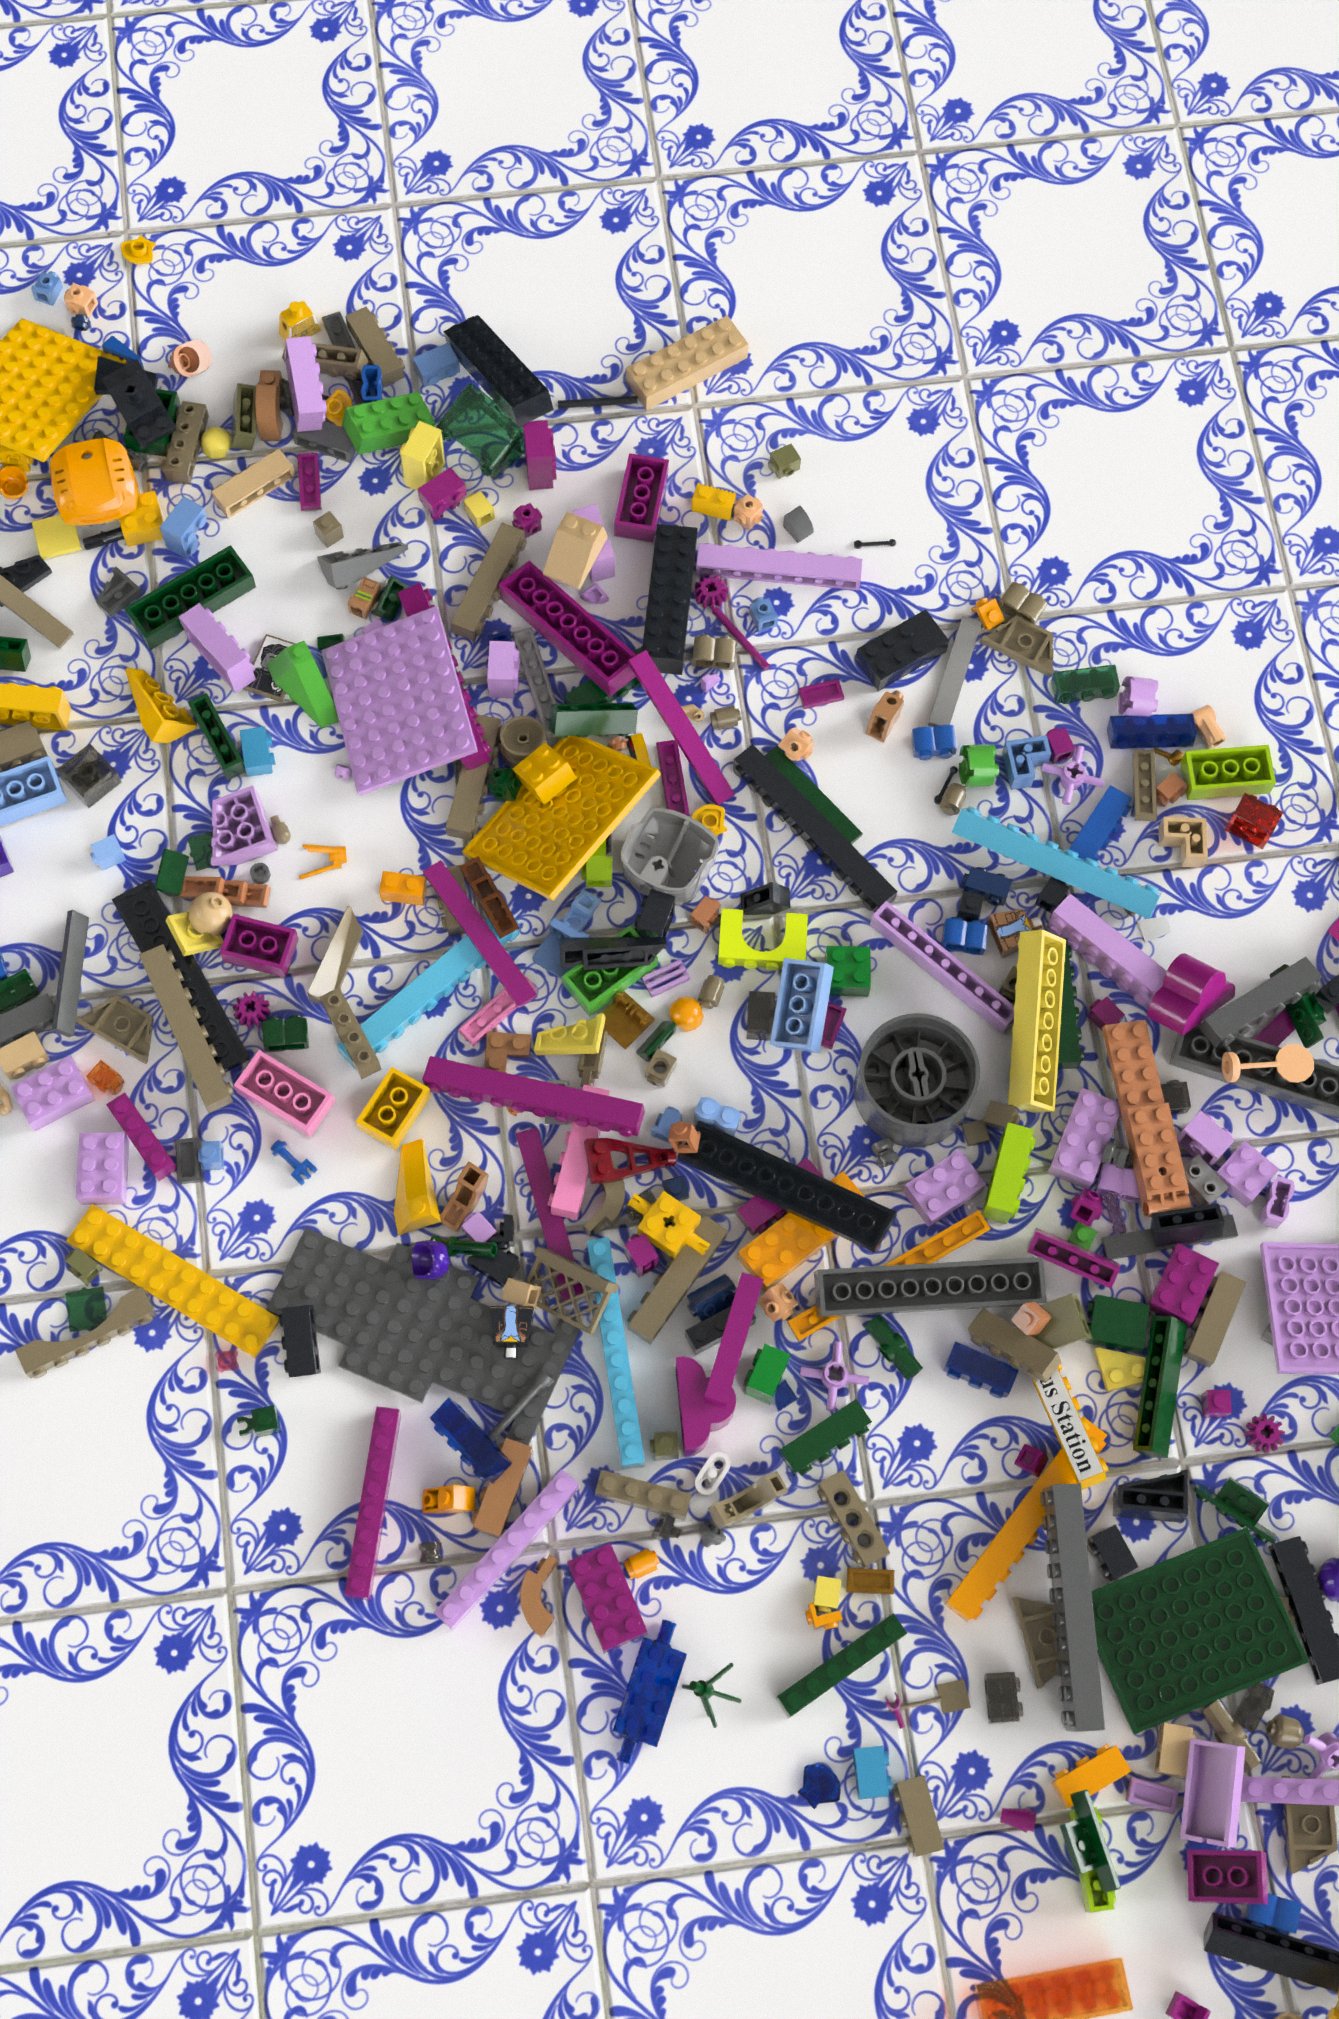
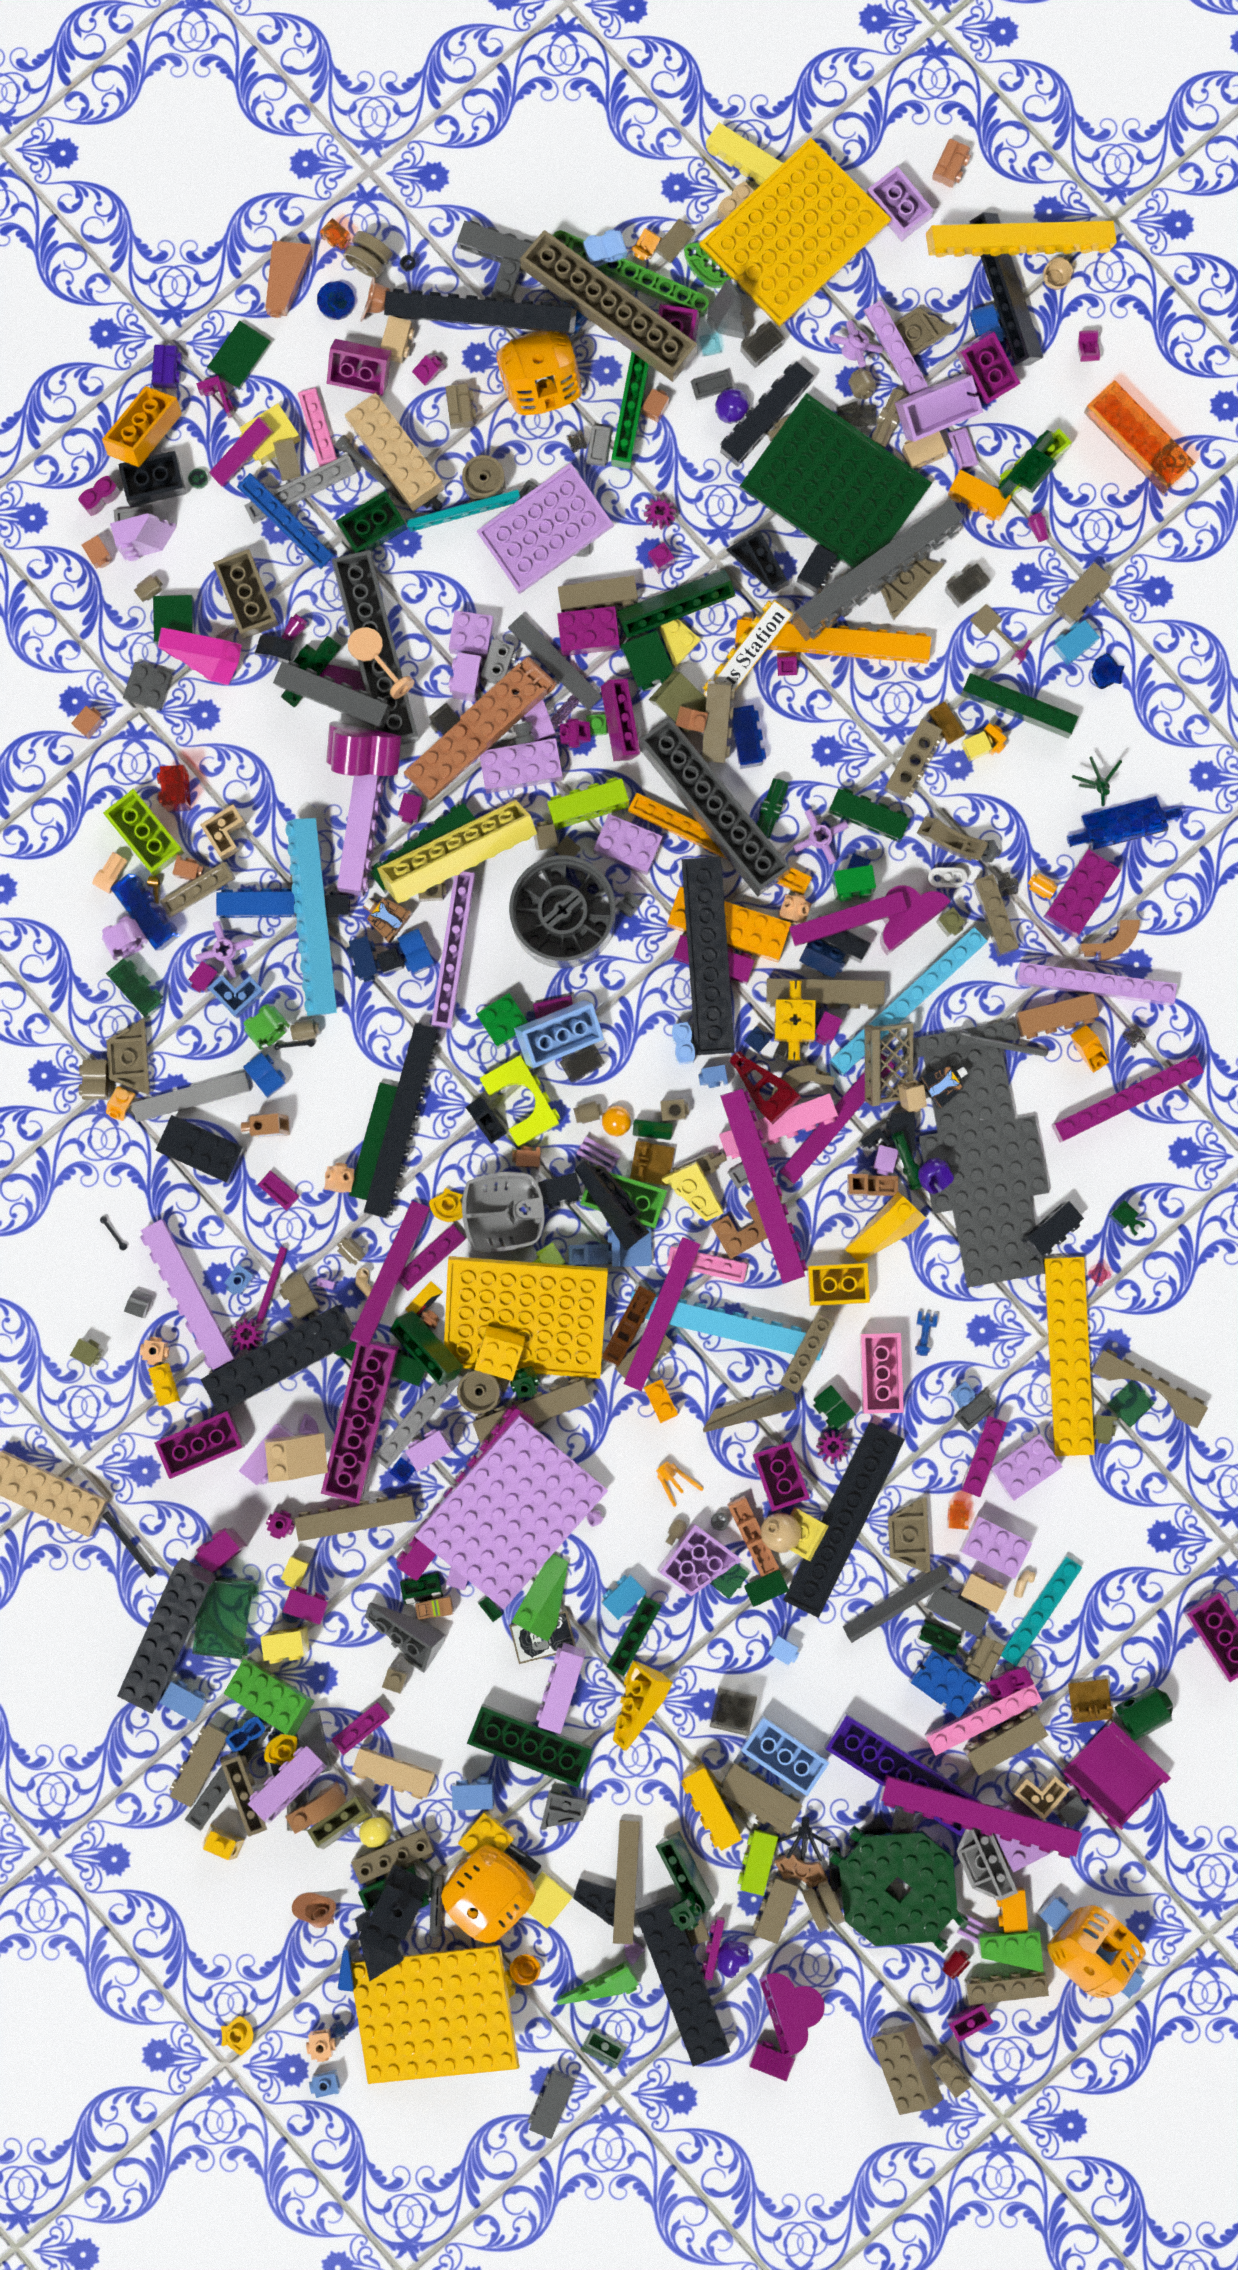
camera: 115 degrees left, 15 degrees up
dark tan brick [139,944,234,1113] -> none
clear blue brick [430,1397,512,1484] -> none
nougat brick [668,1121,701,1153] -> none
black brick [1150,1203,1225,1247] -> none
dark green bracket [1193,1476,1277,1544] -> none
lavender brick [1260,1176,1295,1229] -> none

